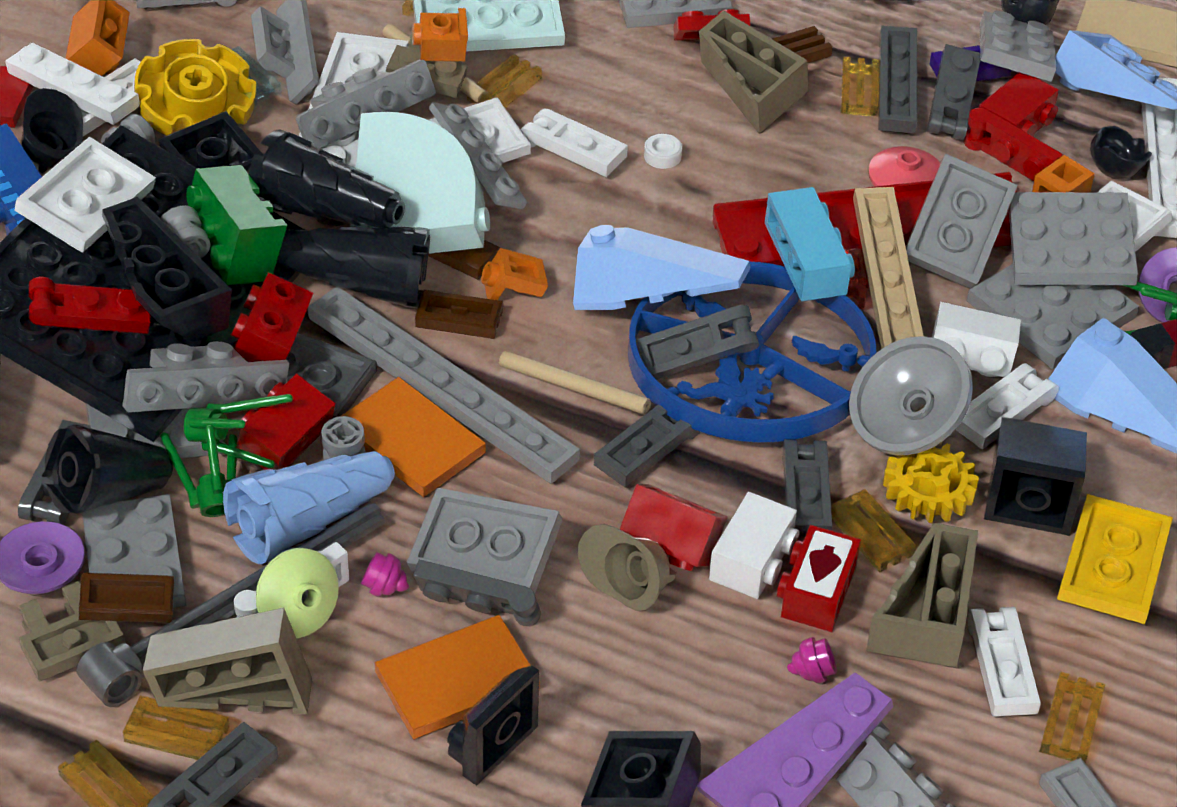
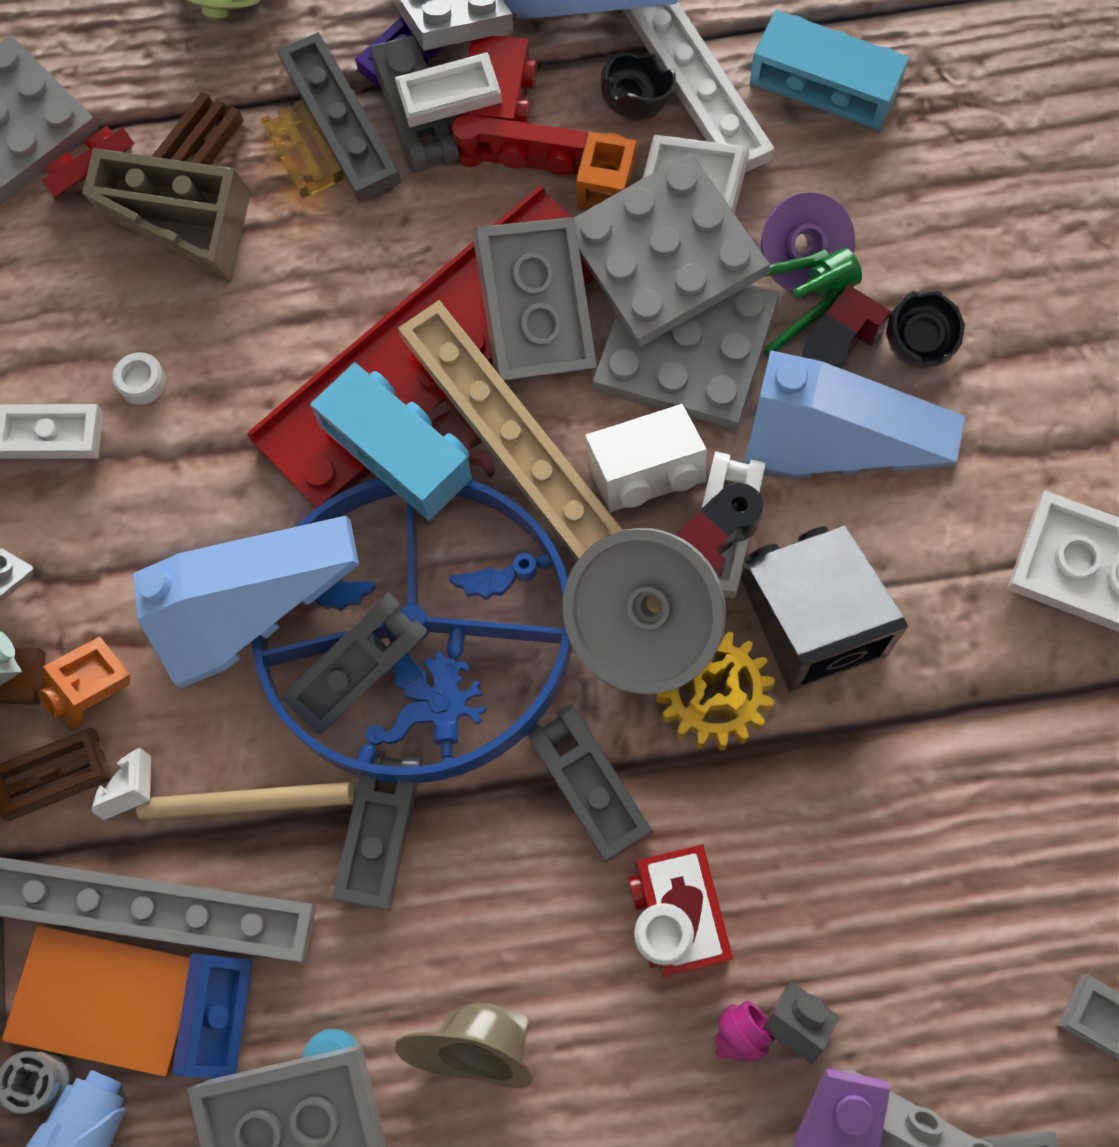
camera: 25 degrees left, 25 degrees up
red brick [620,484,727,571] -> none
white brick [709,492,800,599] -> none
clear yellow tile [831,489,917,573] -> none
dark tan wedge [866,523,978,668] -> none
coral dish [868,146,940,186] -> none
white plate [967,607,1041,717] -> none
clear yellow tile [1039,672,1105,764] -> none
yellow plate [1057,494,1173,624] -> none
none -> white tile [92,748,151,820]
none -> blue plate [172,954,252,1078]
none -> white tile [395,52,502,128]
none -> white tile [634,903,694,965]
none -> black leg [676,482,763,578]
none -> dark grey plate [763,981,840,1065]

